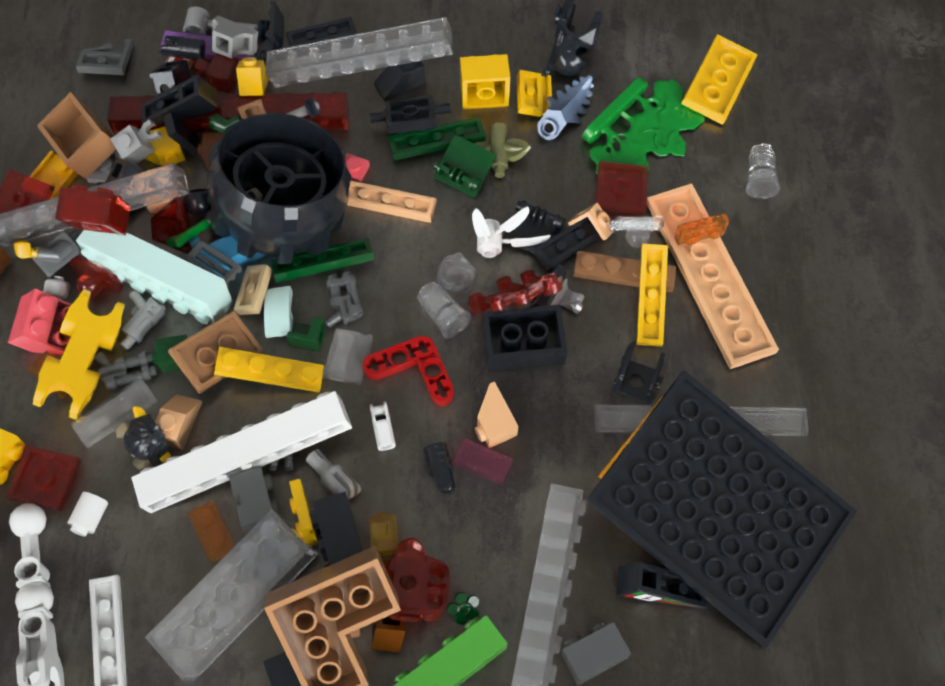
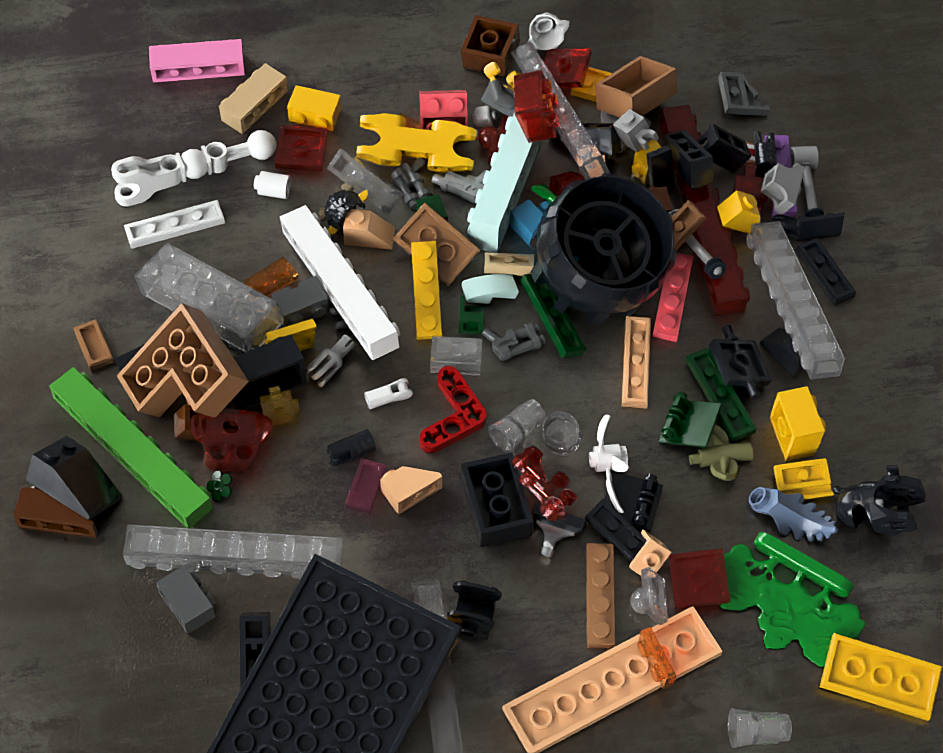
camera: 80 degrees right, 5 degrees down
dark grey tile [184,240,242,287] -> none
dark green arm [209,114,242,134] -> none
yellow plate [636,244,668,347] -> none

